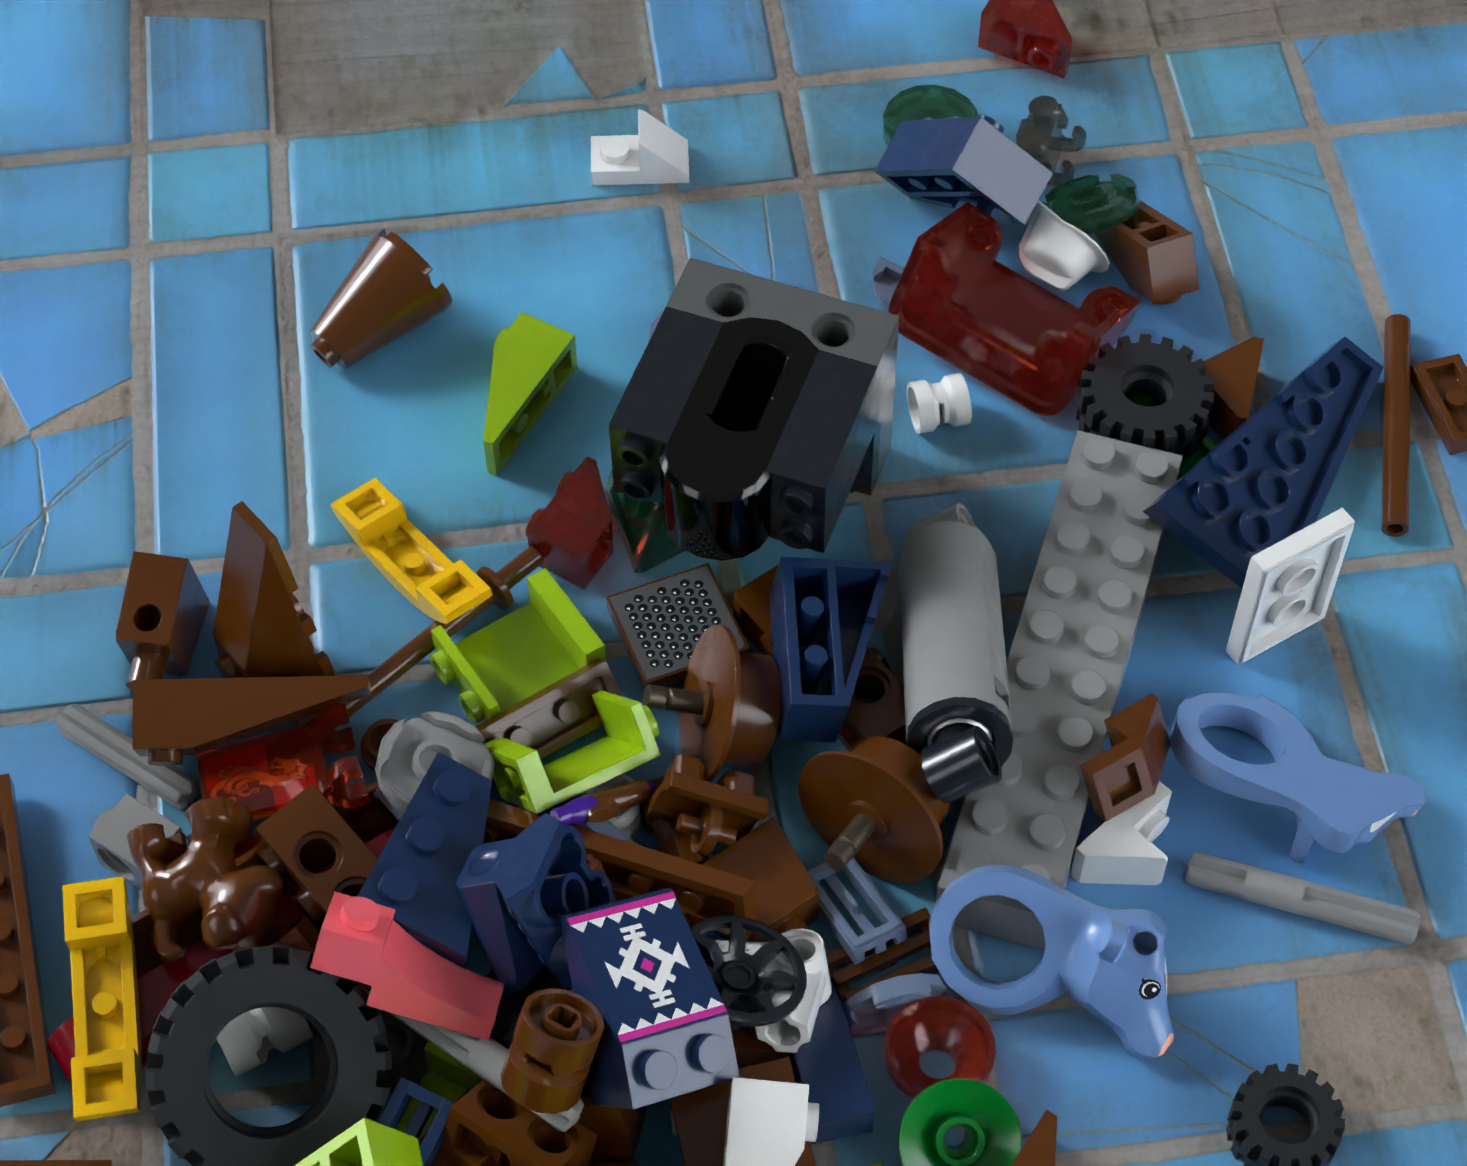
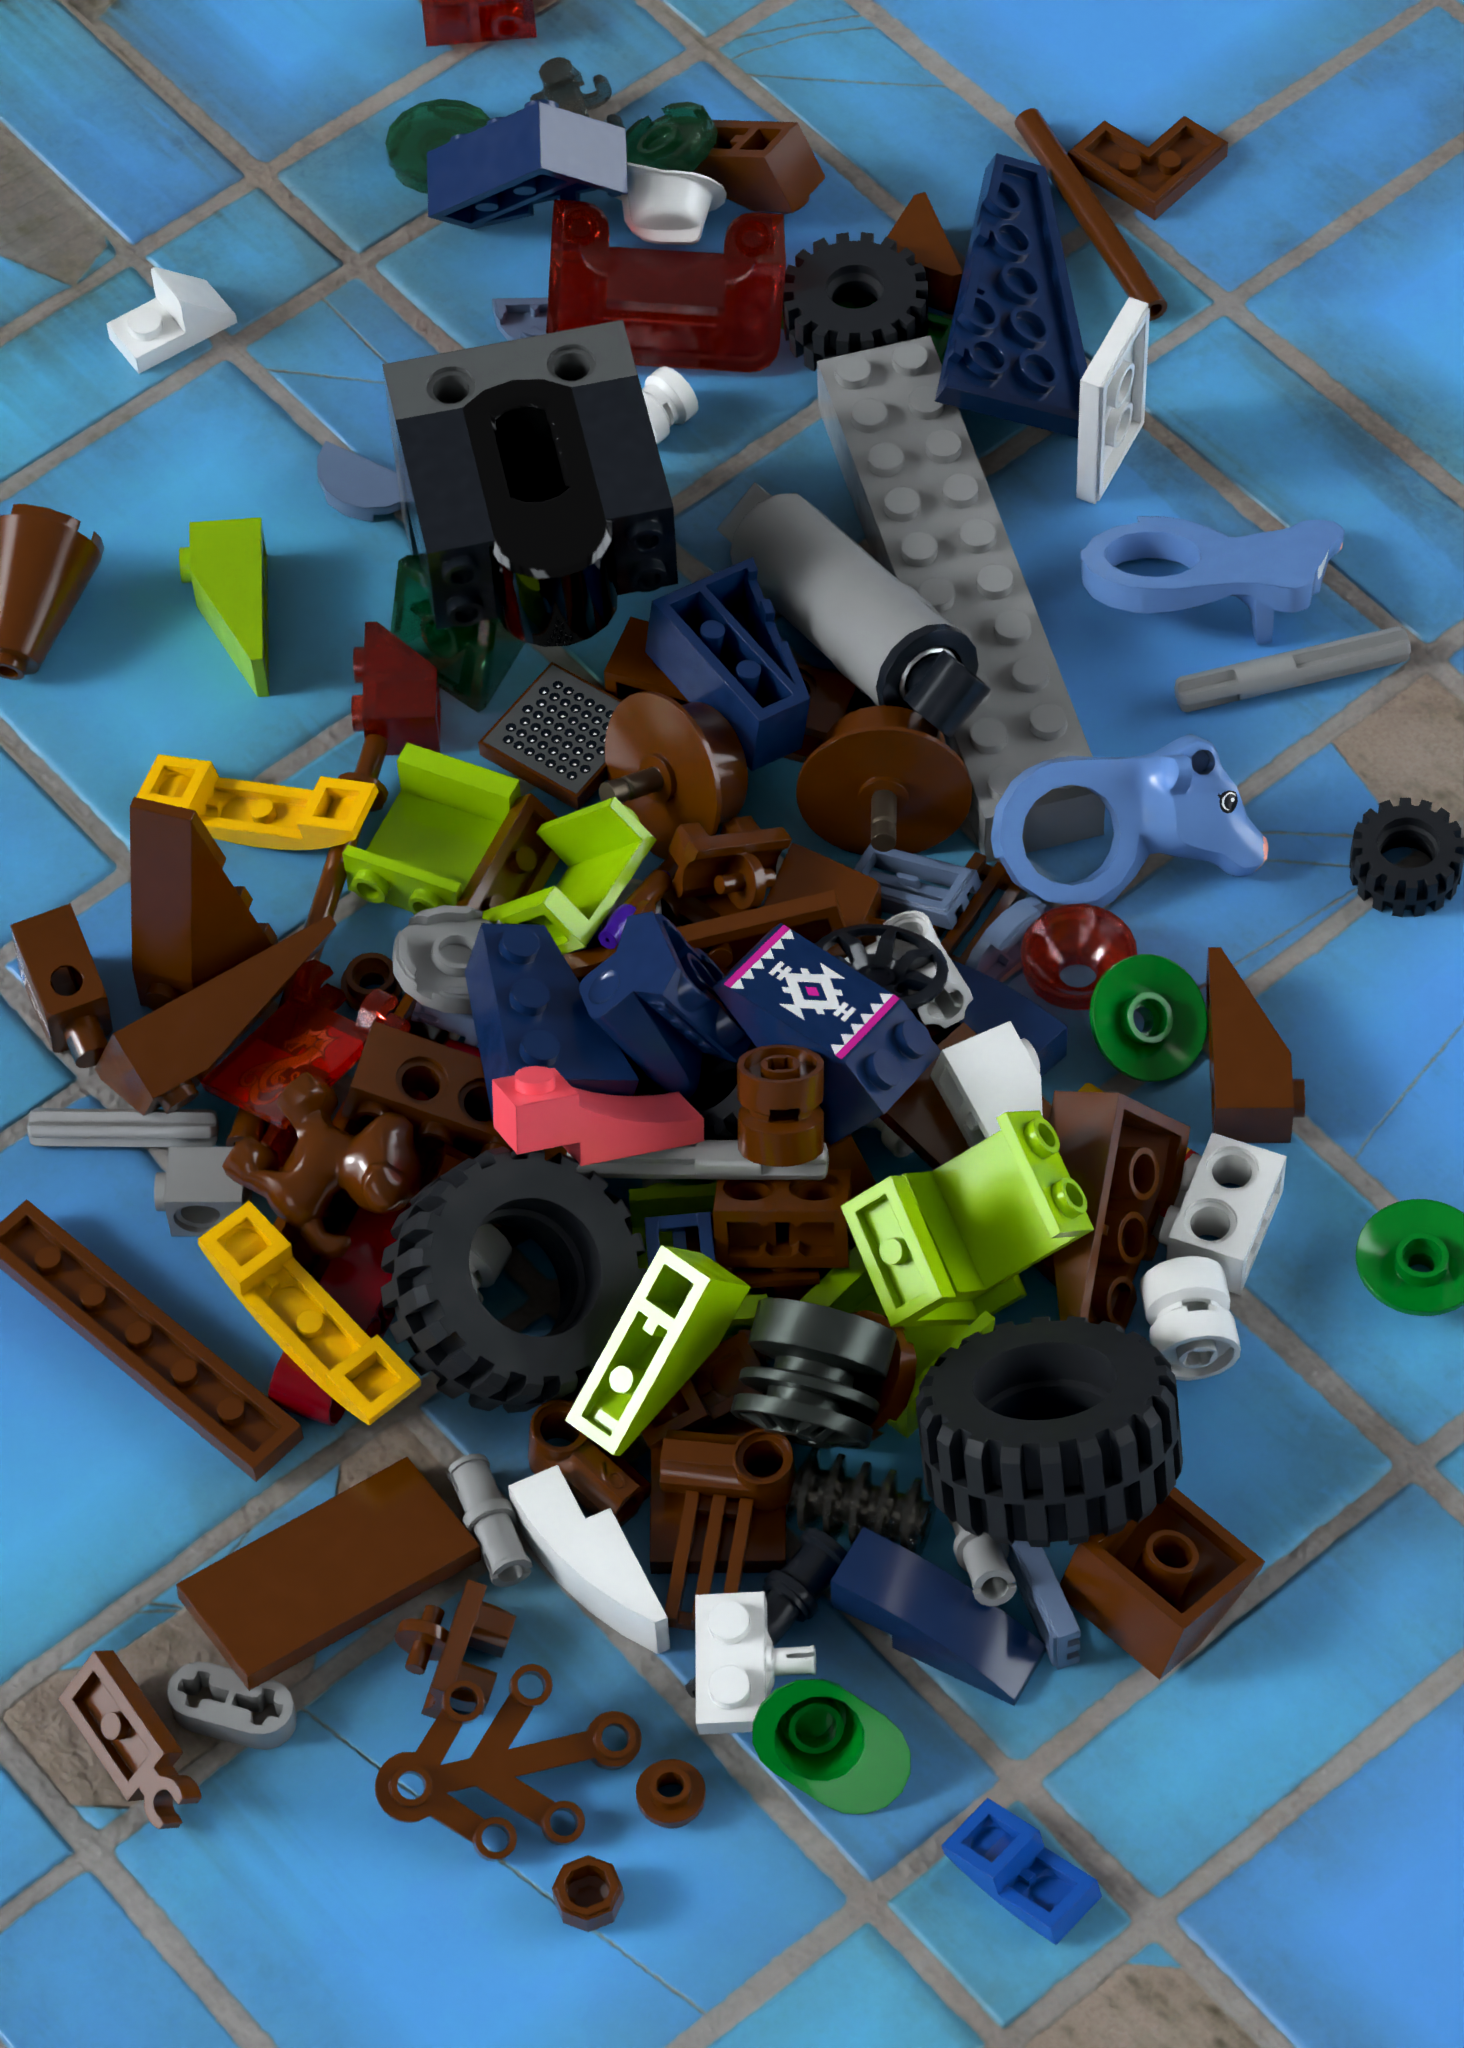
camera: 30 degrees left, 0 degrees up
white slope [1070,781,1172,885] -> none
reddish brown slope [1080,694,1171,821] -> none

